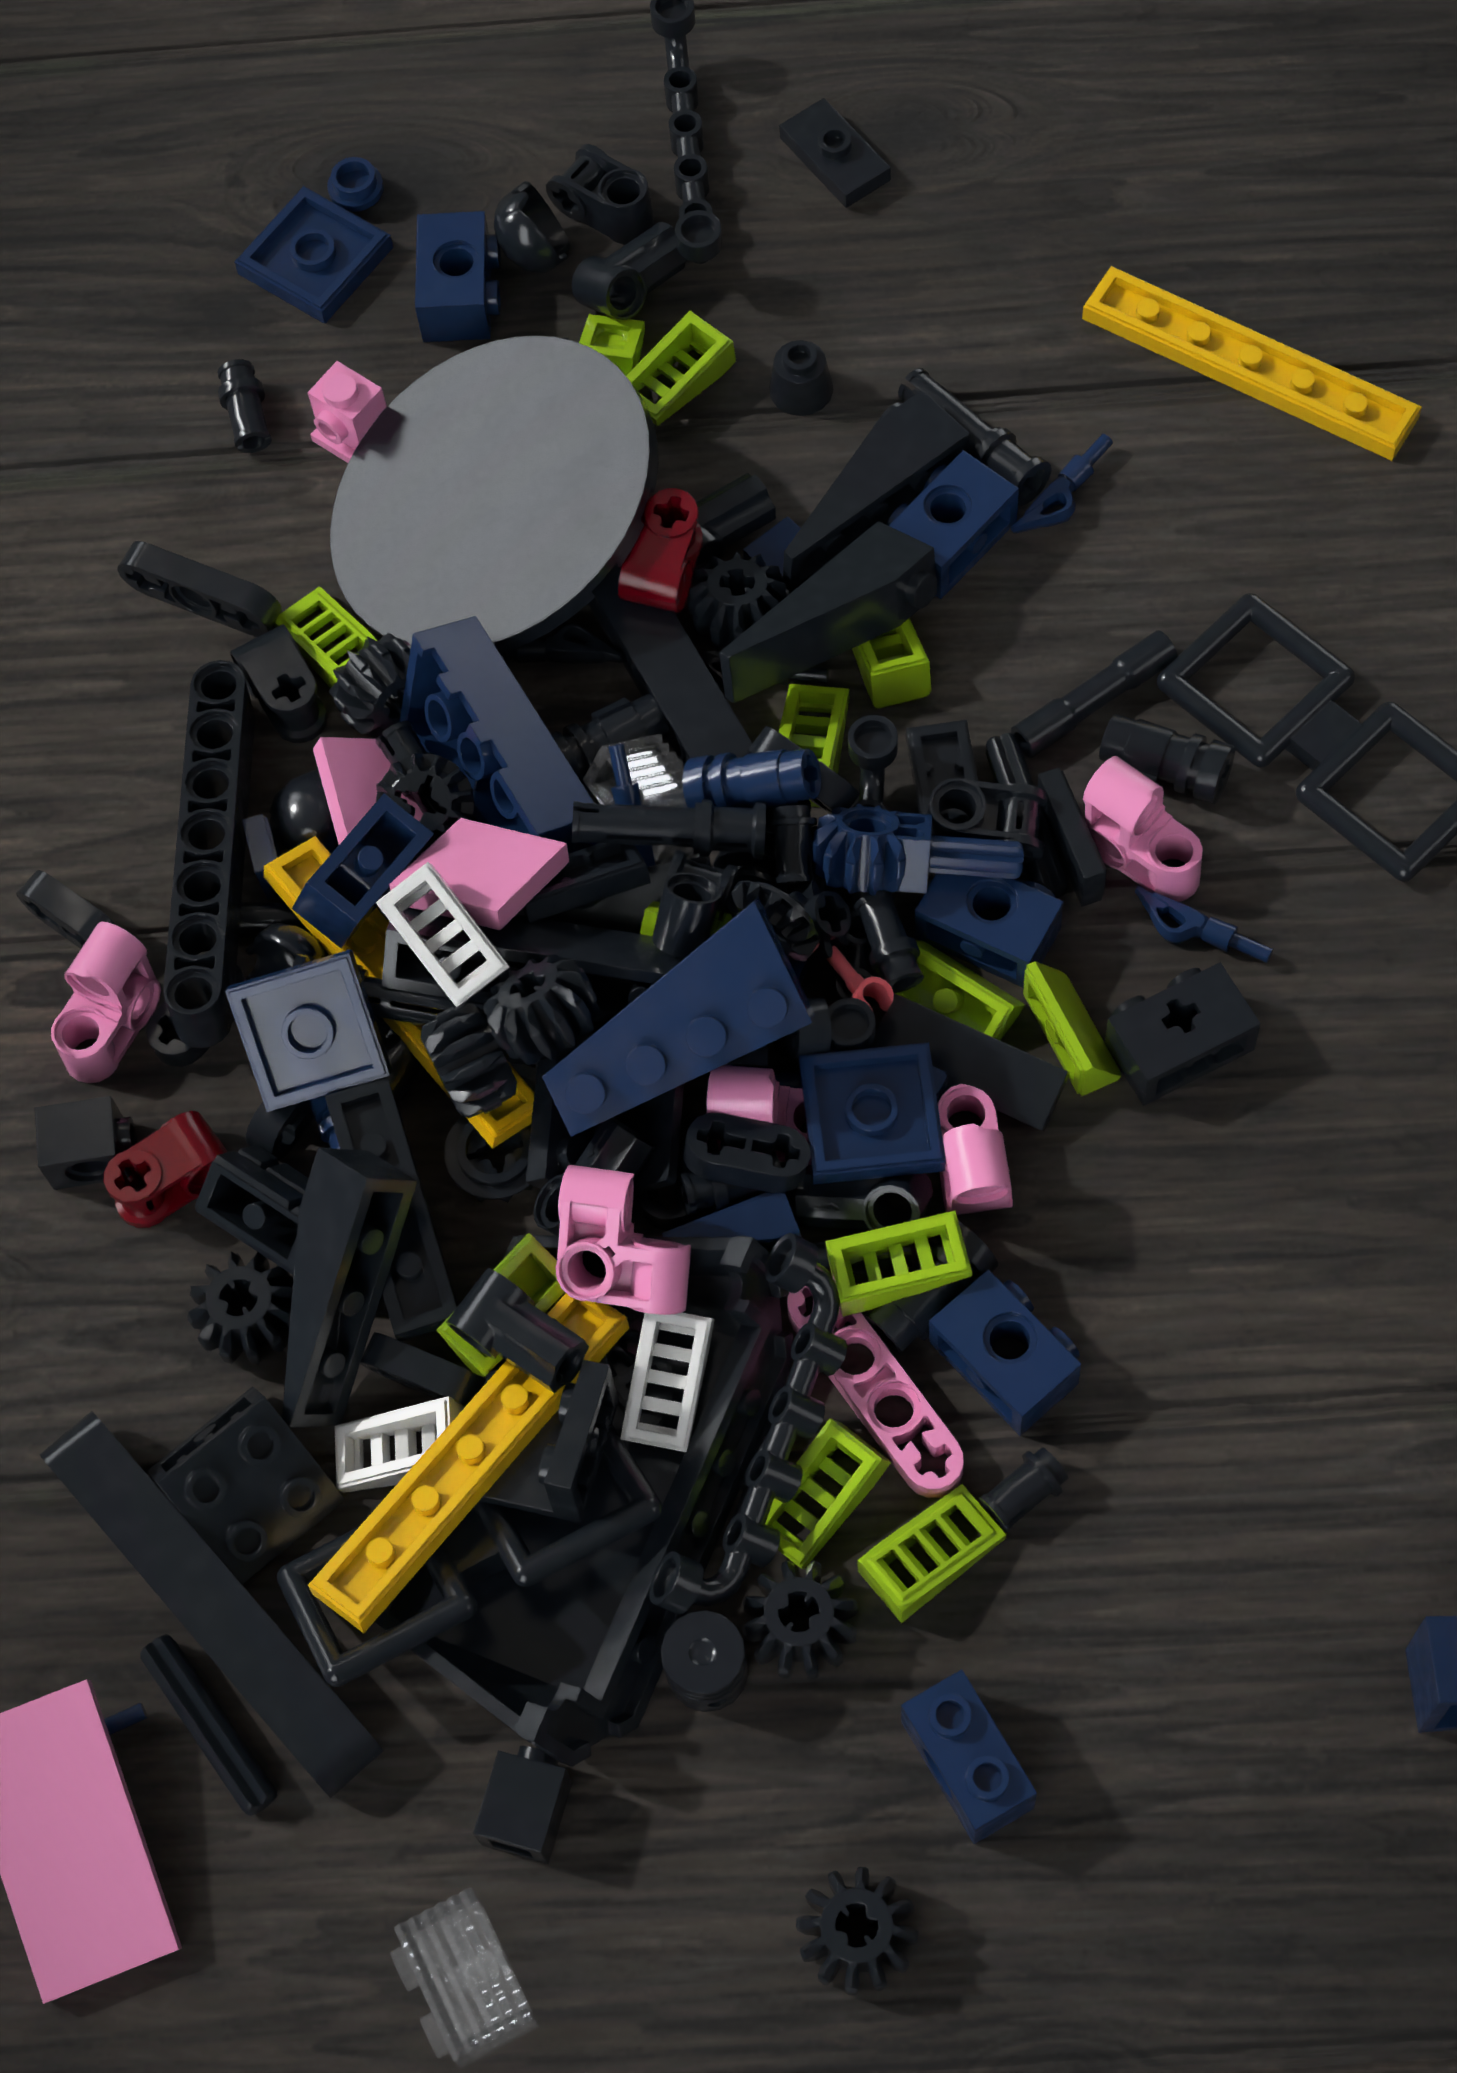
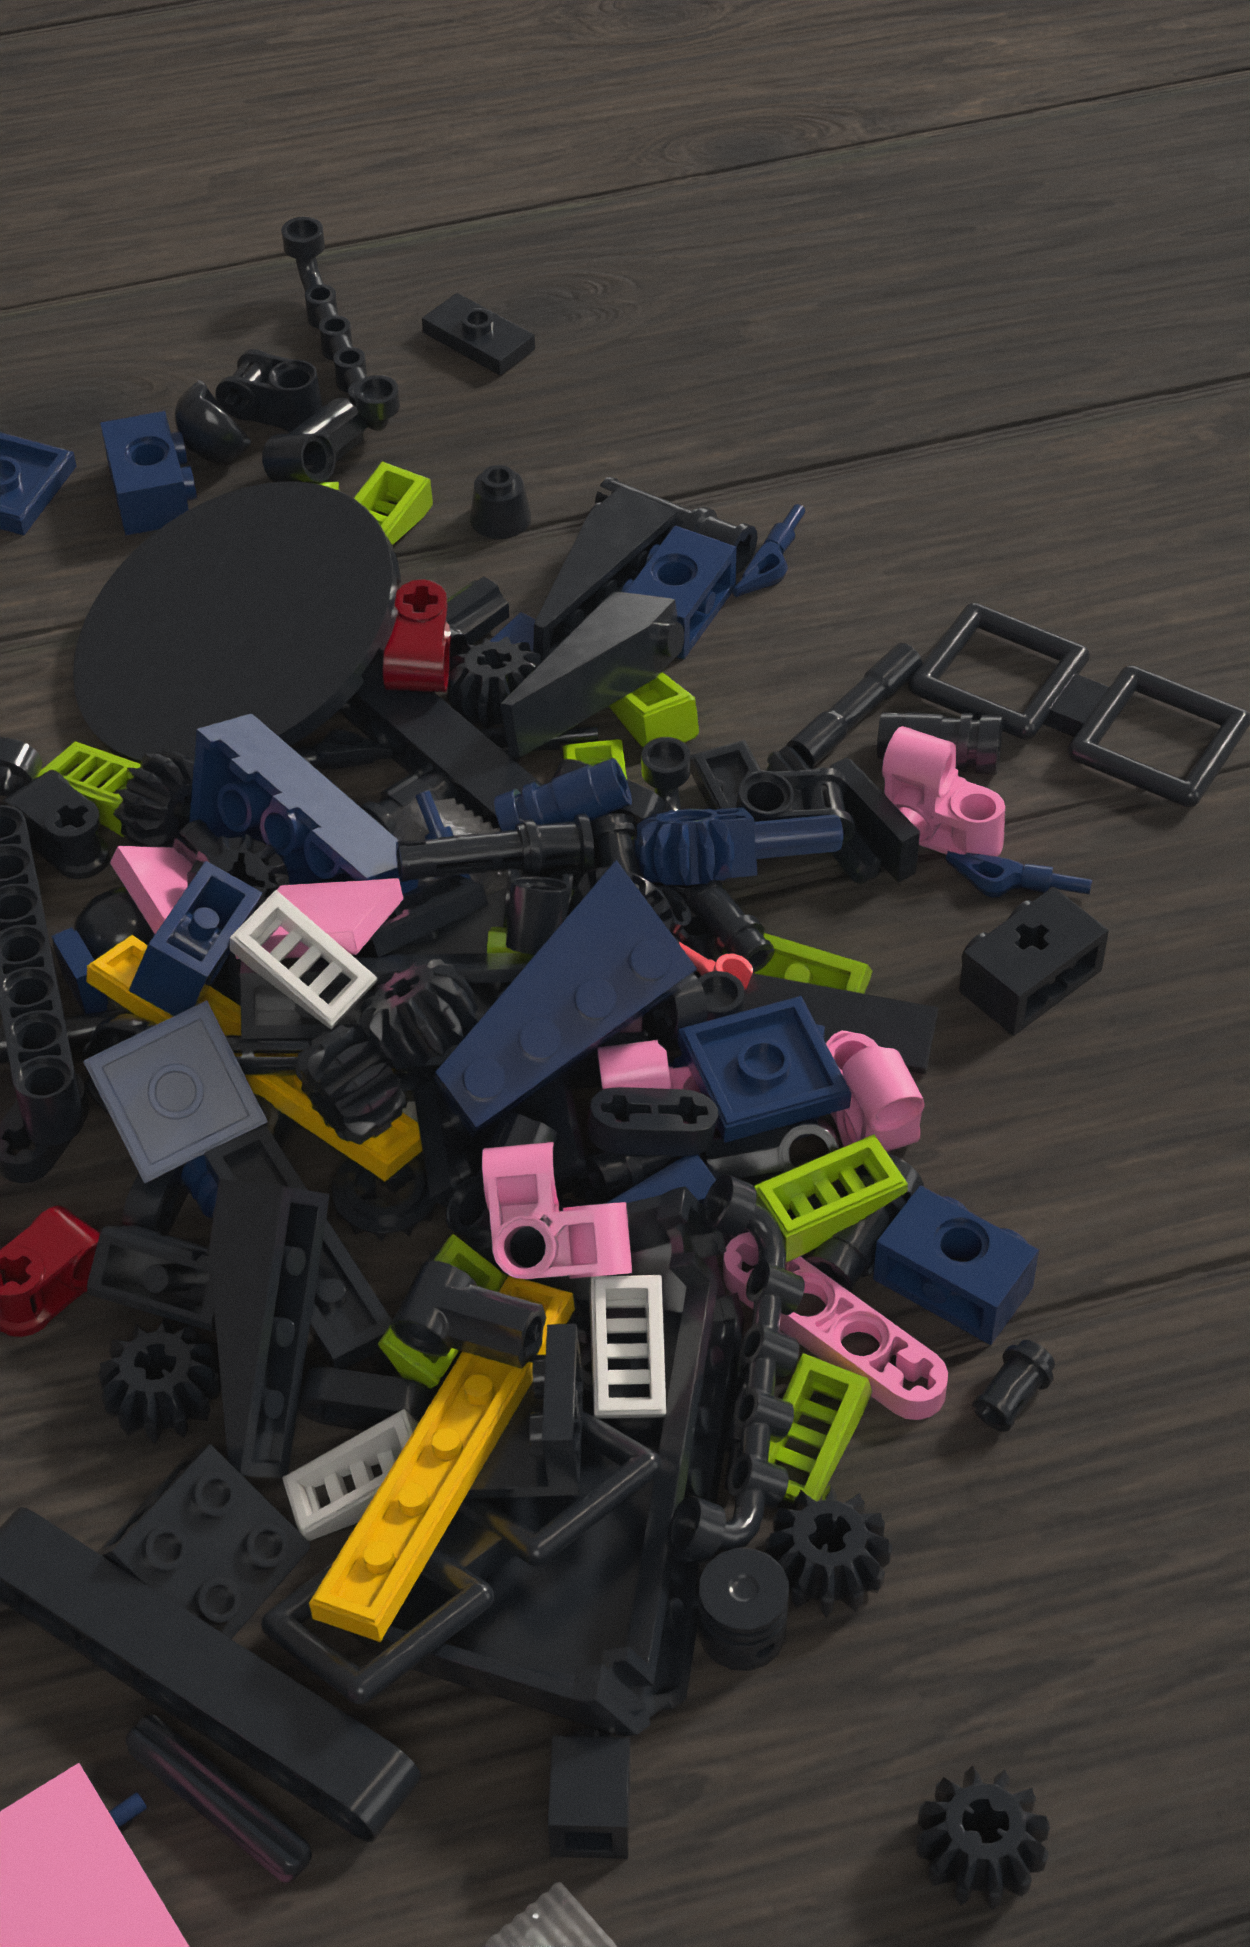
camera: 20 degrees left, 15 degrees down
bright pink brick [307,361,387,463] -> none
dark blue plate [327,157,384,212] -> none
lime slope [857,1484,1006,1624] -> none
dark blue brick [901,1669,1037,1844] -> none
dark blue brick [915,873,1063,988] -> none
lime slope [1023,961,1121,1097] -> none
yellow tile [1082,266,1422,461] -> none

